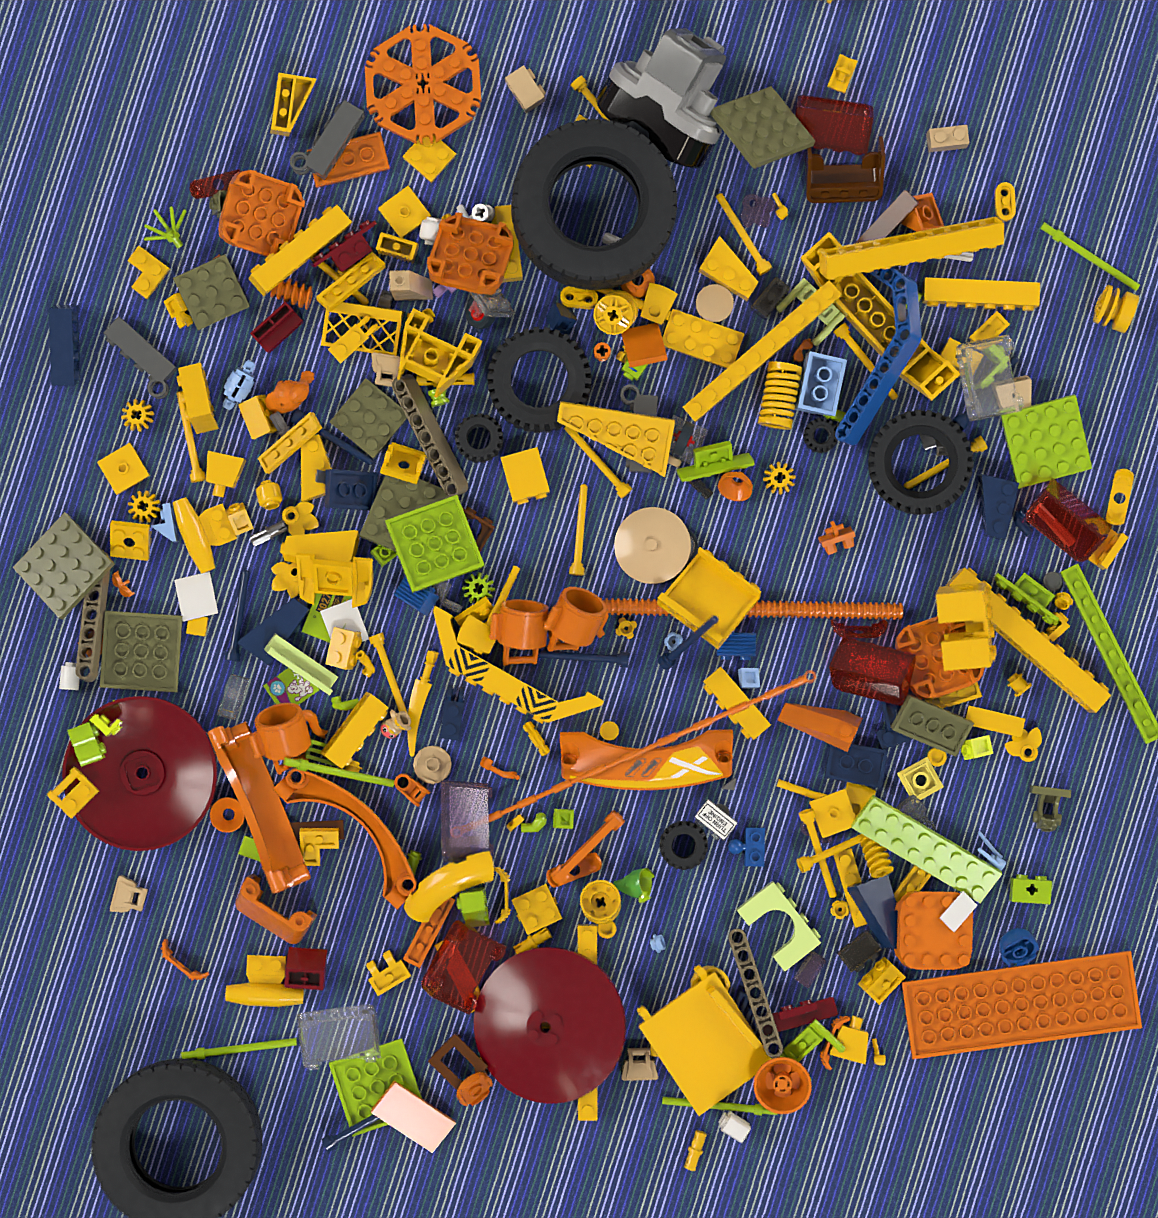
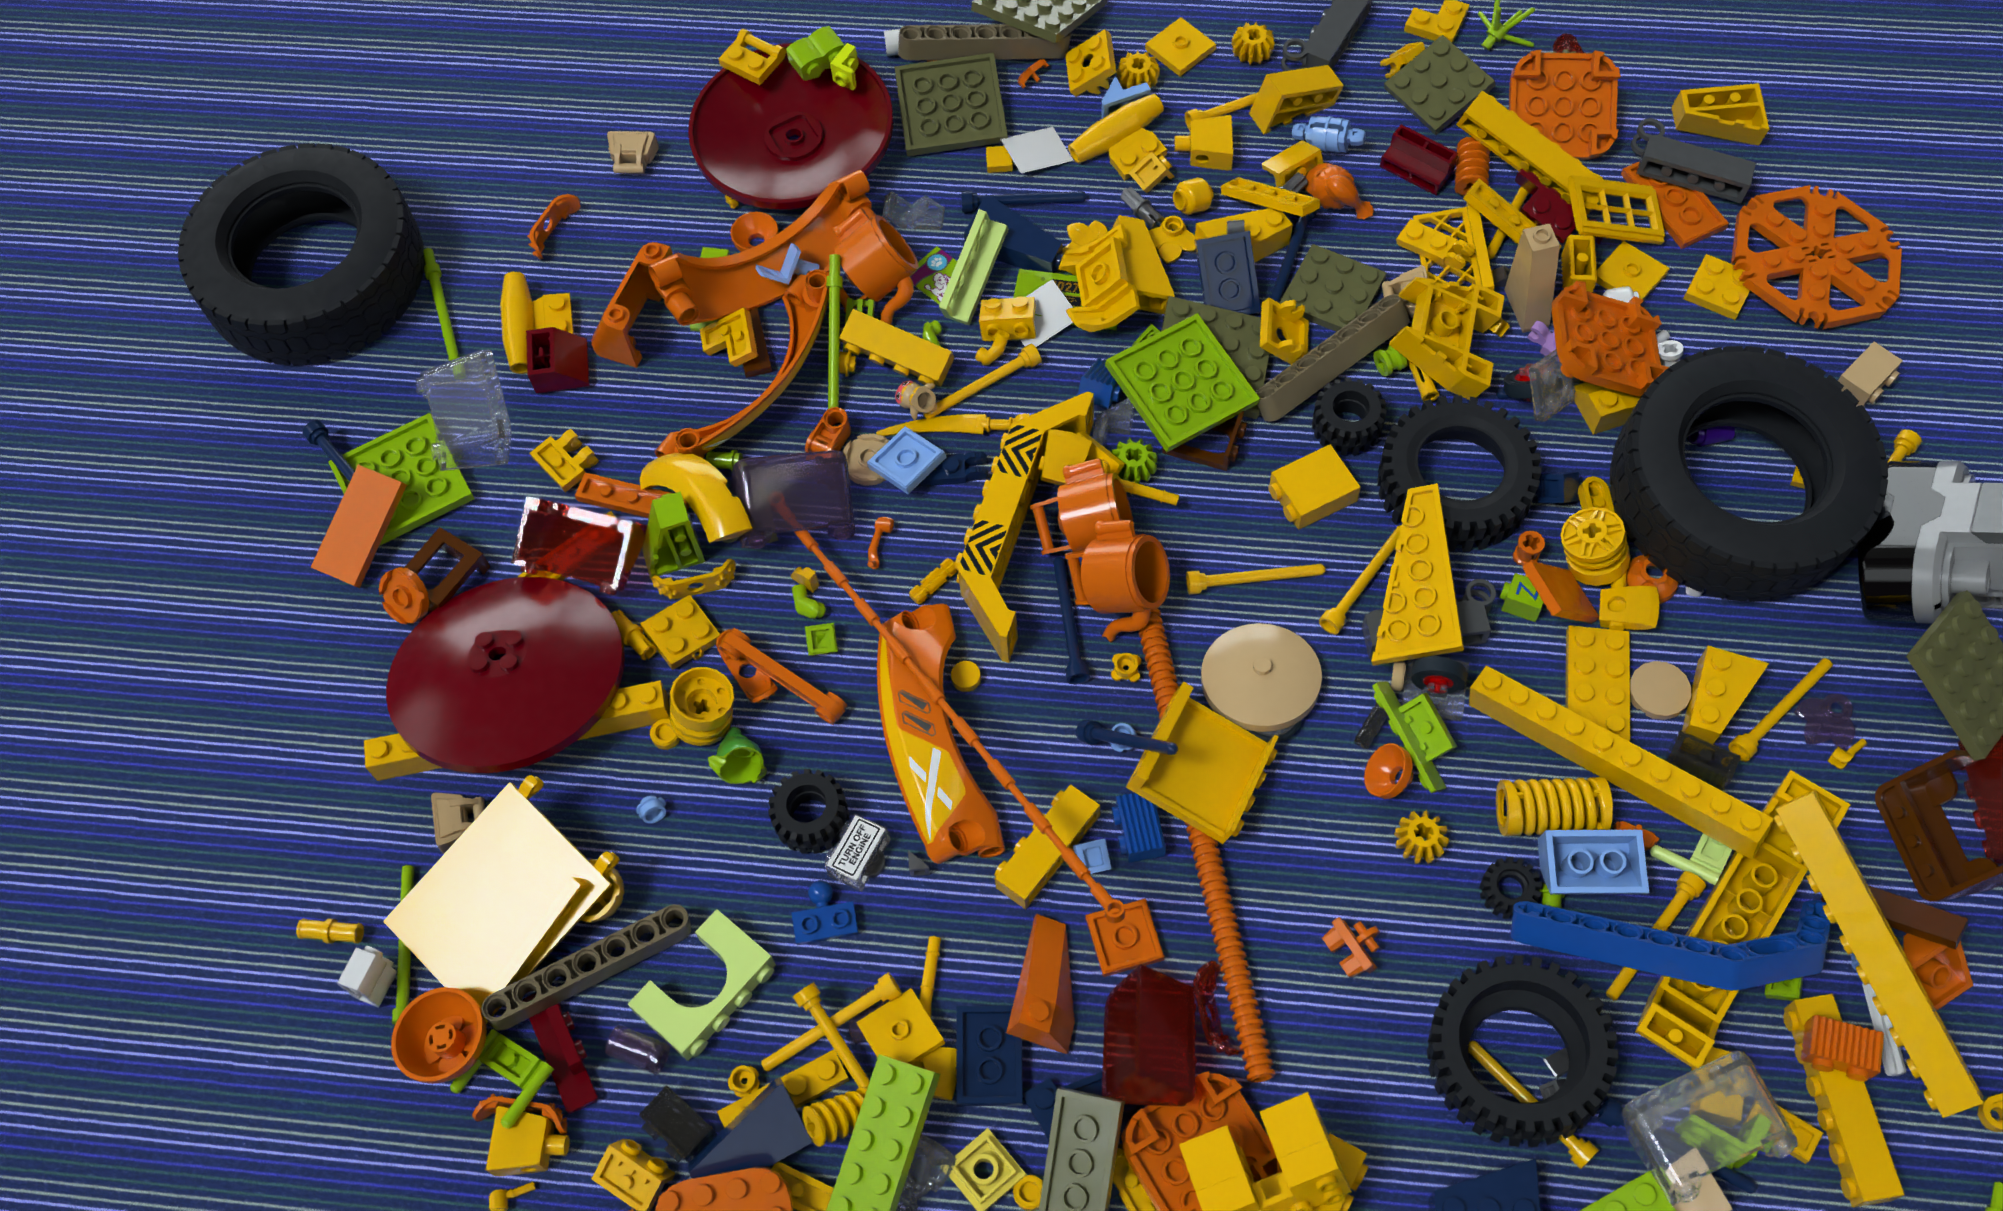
camera: 80 degrees right, 25 degrees down
none -> light blue bracket [755,243,819,285]
none -> light blue tile [867,426,946,494]
none -> orange tile [1085,898,1164,977]
none -> yellow piece [1568,175,1665,245]
none -> orange brick [1801,1015,1884,1081]

